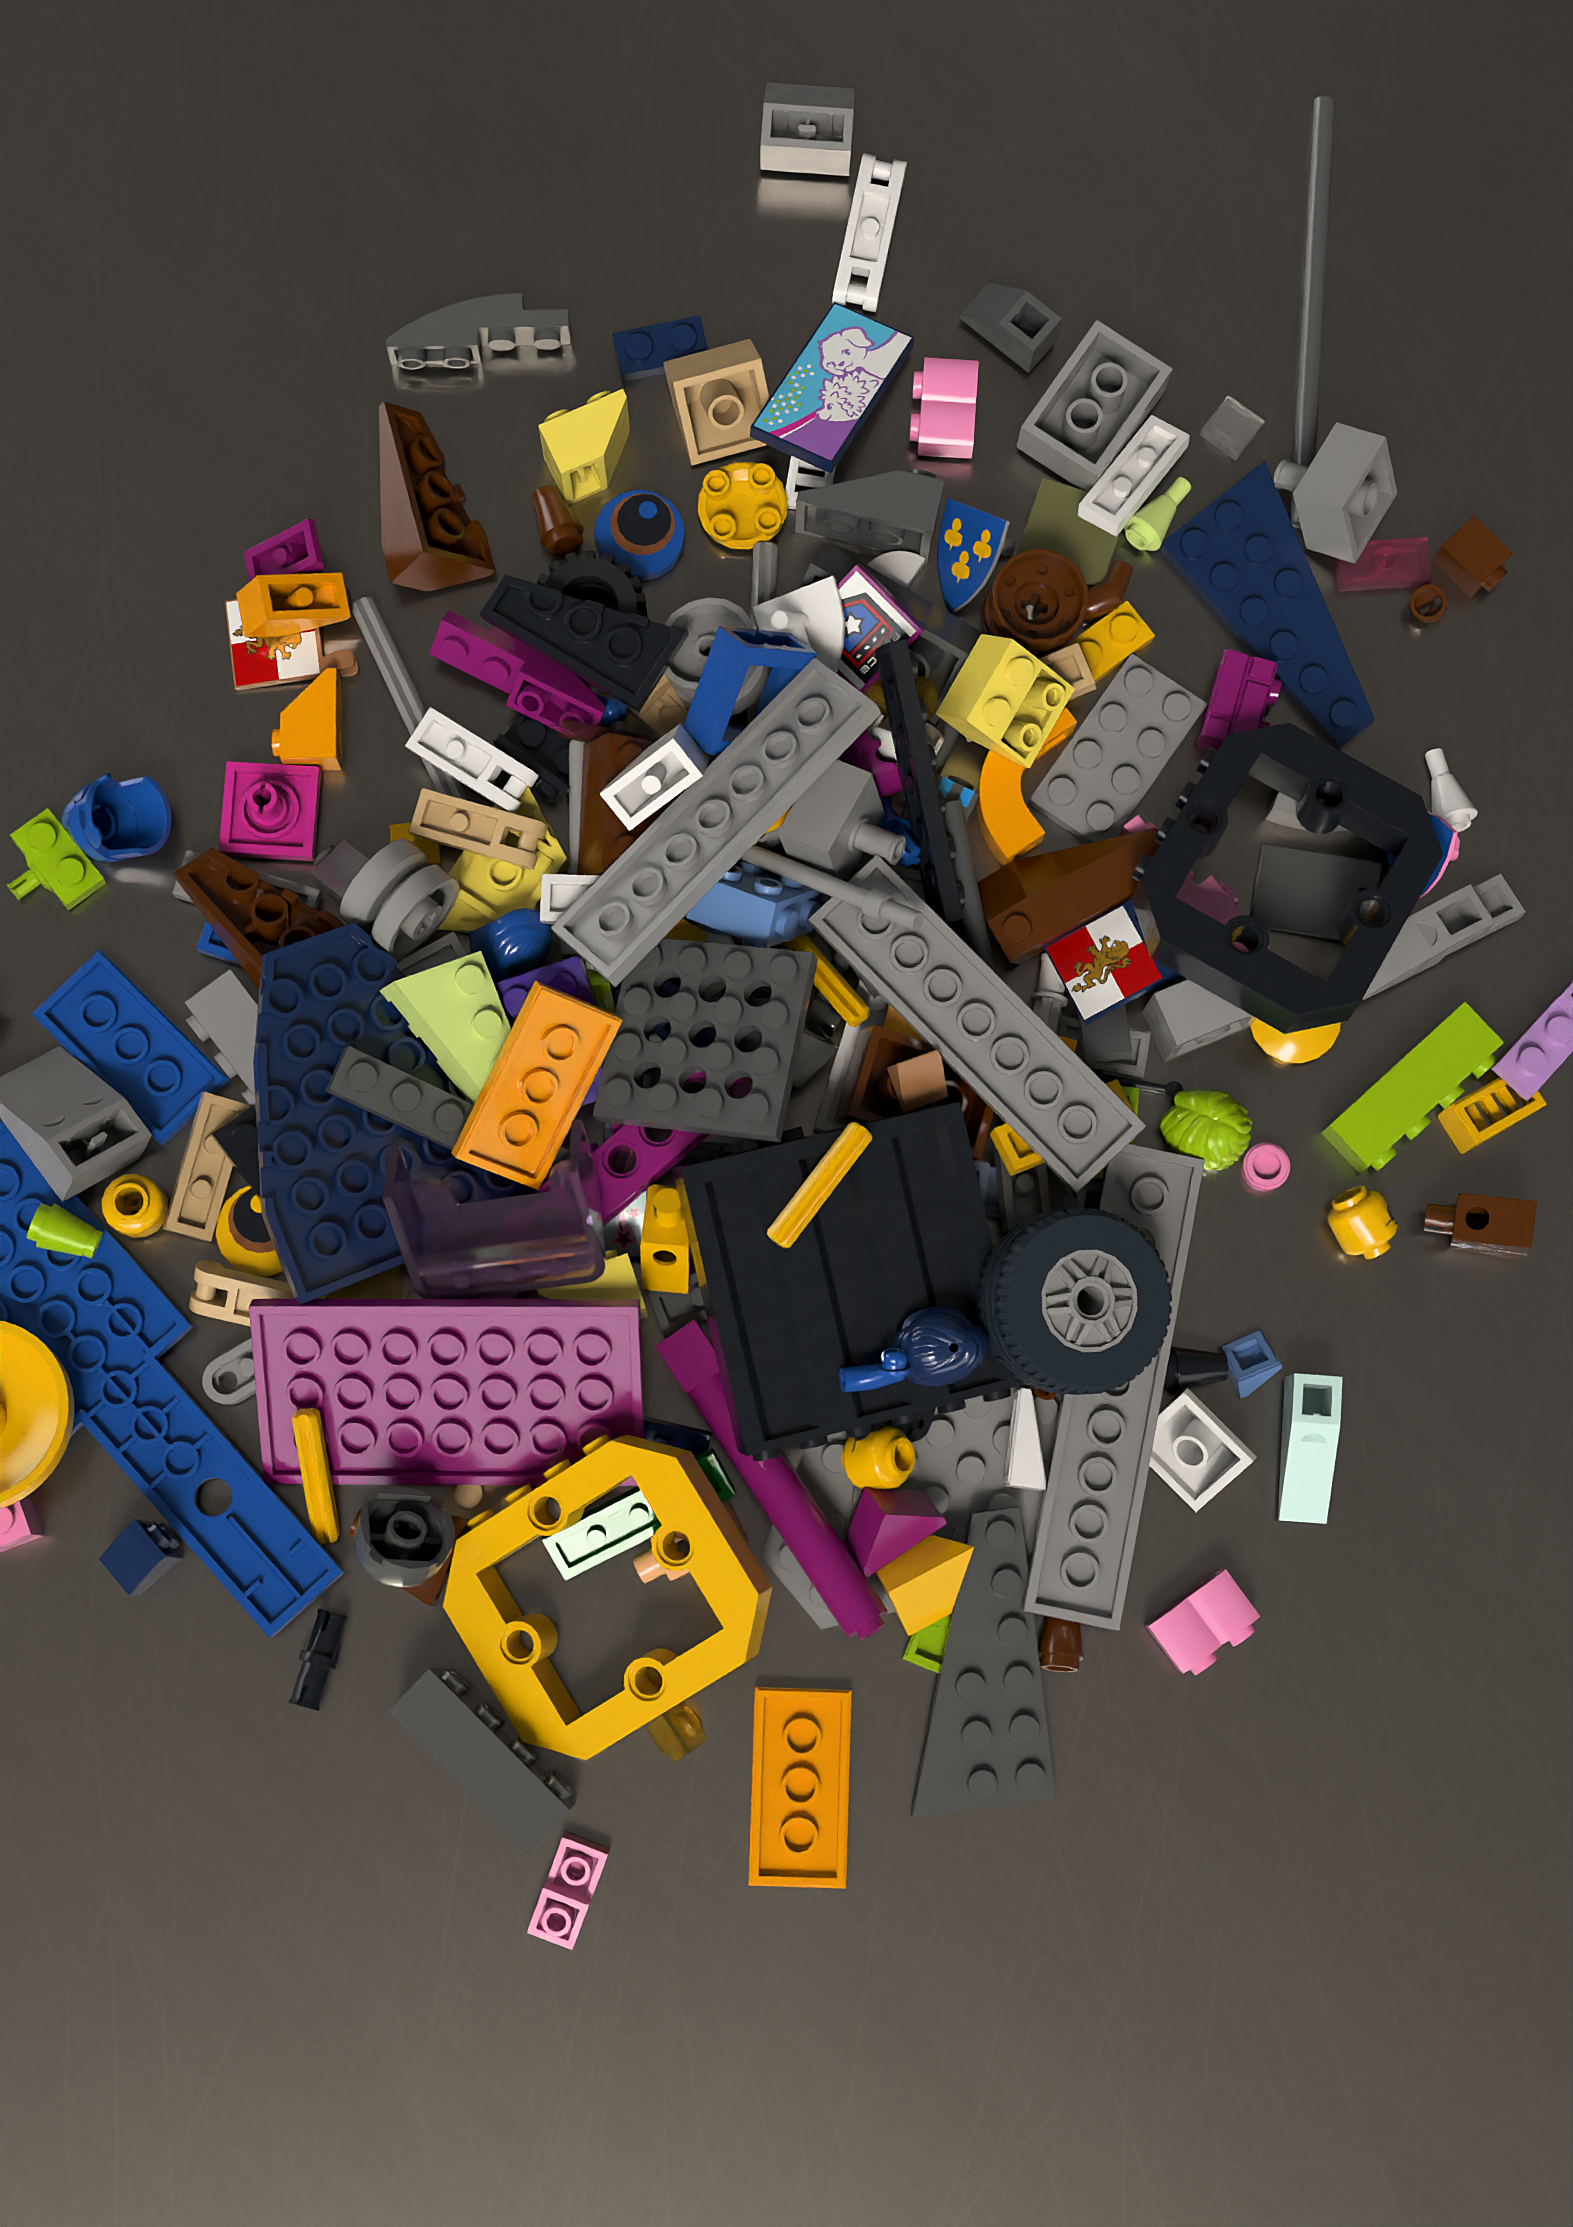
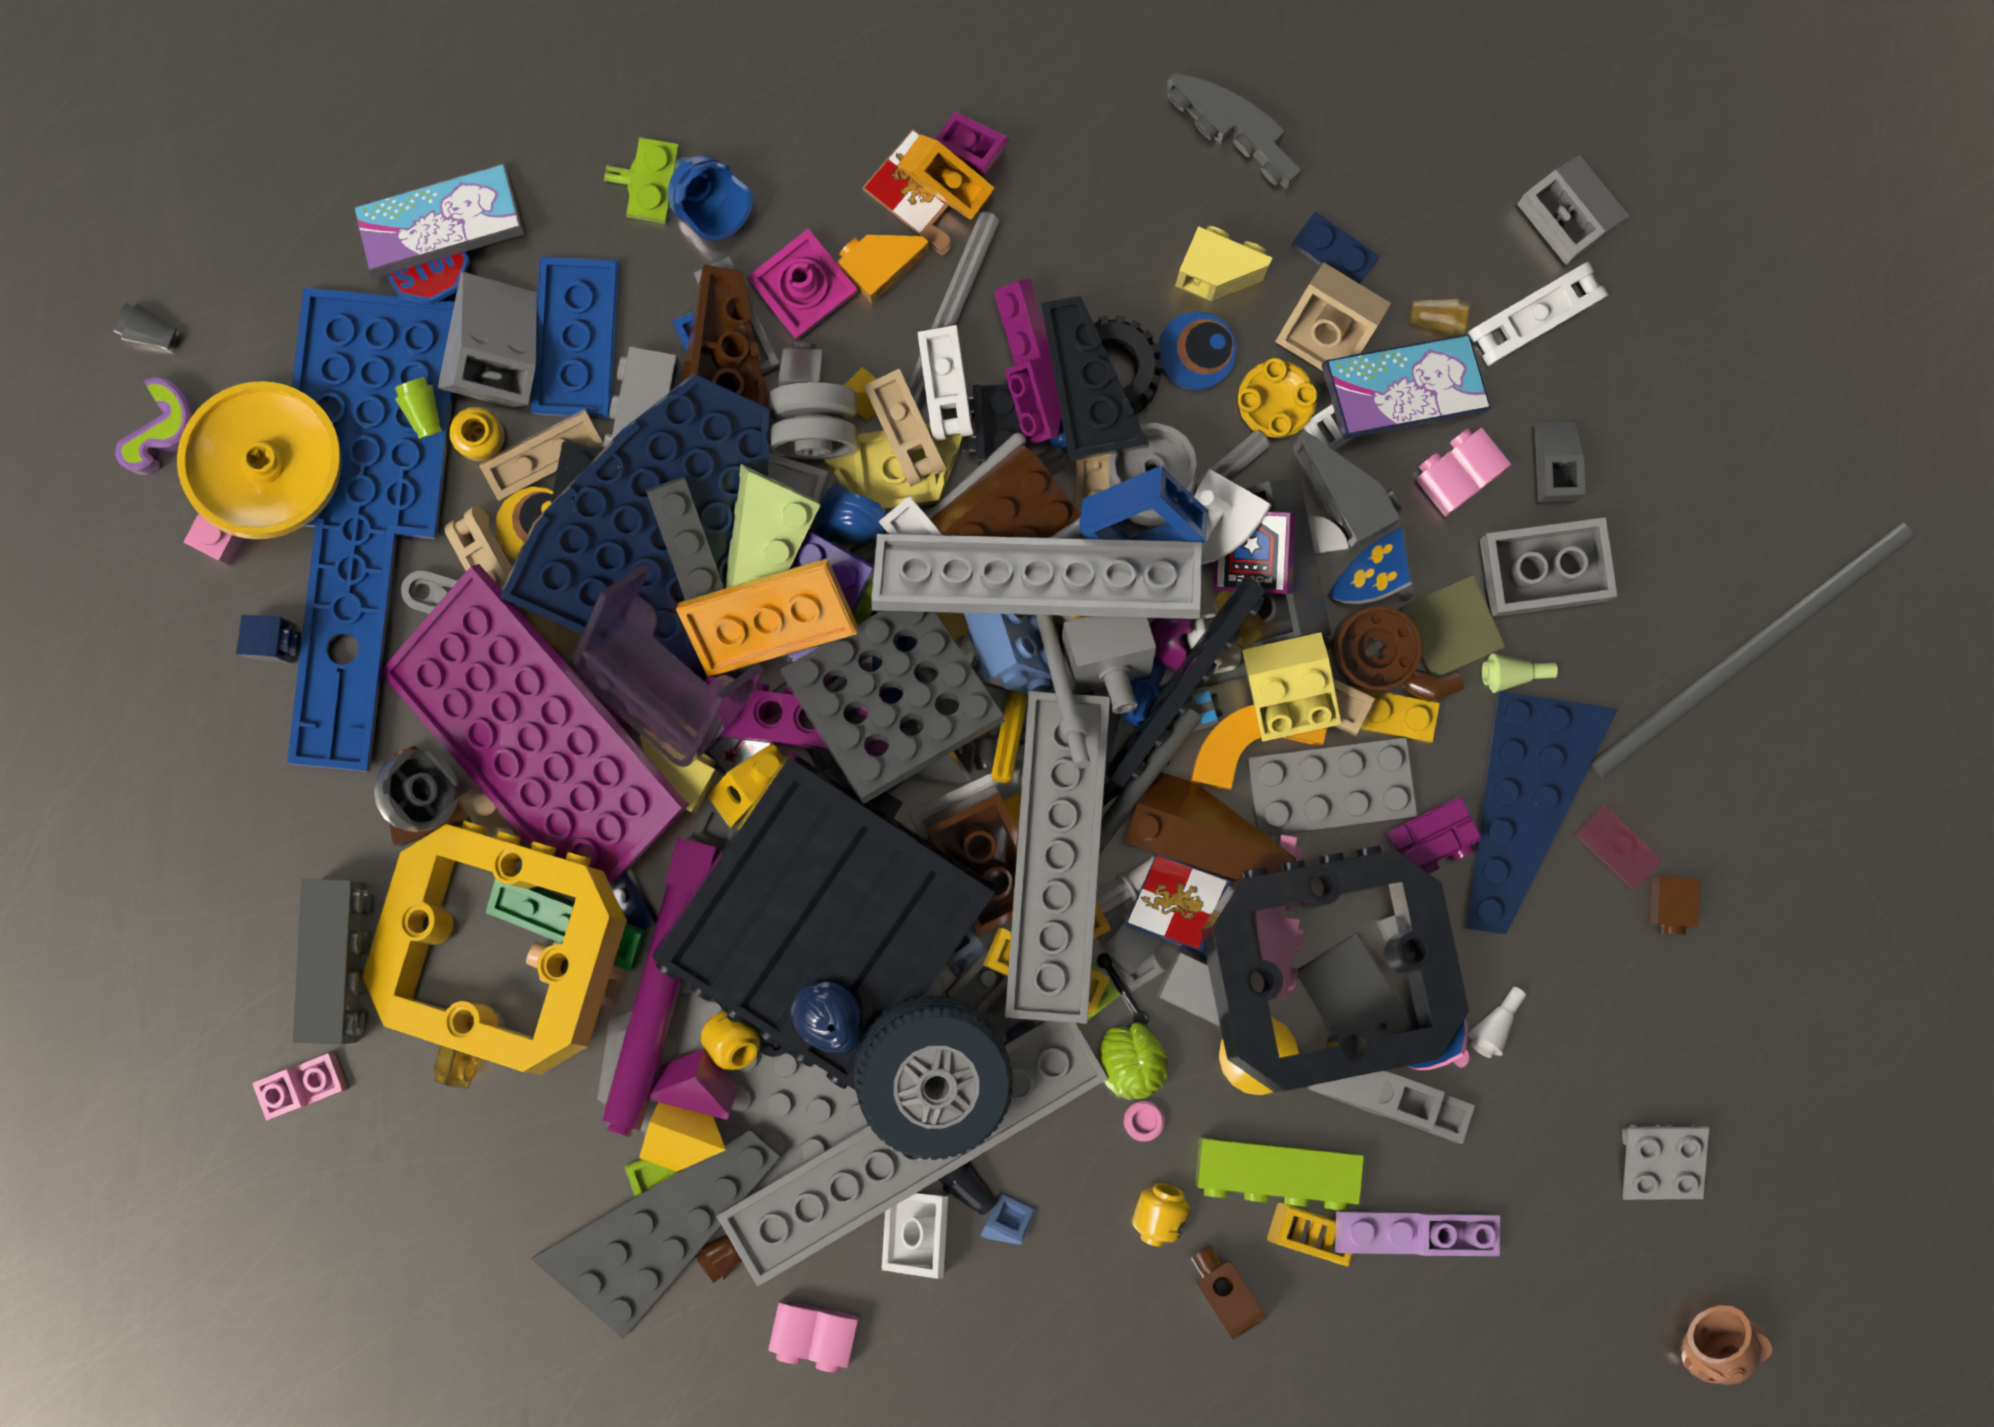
camera: 50 degrees right, 5 degrees up
black pin [289,1608,348,1711] -> none
yellow axle [292,1408,340,1544] -> none
reddish brown wedge [379,402,496,592] -> none
reddish brown cone [532,485,584,556] -> none
reddish brown piece [547,719,659,743] -> none
white slope [600,724,709,831] -> none
light orange tile [749,1687,852,1889] -> none
yellow axle [767,1122,872,1248] -> none
blue arm [839,1348,910,1393] -> none
medium nougat slope [887,1049,948,1113] -> none
white slope [1003,1388,1047,1491] -> none
white plate [1078,415,1190,537] -> none
clear tile [1200,395,1265,461] -> none
light grey brick [1274,422,1397,564] -> none
light aqua slope [1278,1373,1343,1524] -> none
reddish brown hinge [1410,584,1448,623] -> none
none -> clear yellow cone [1410,298,1470,337]

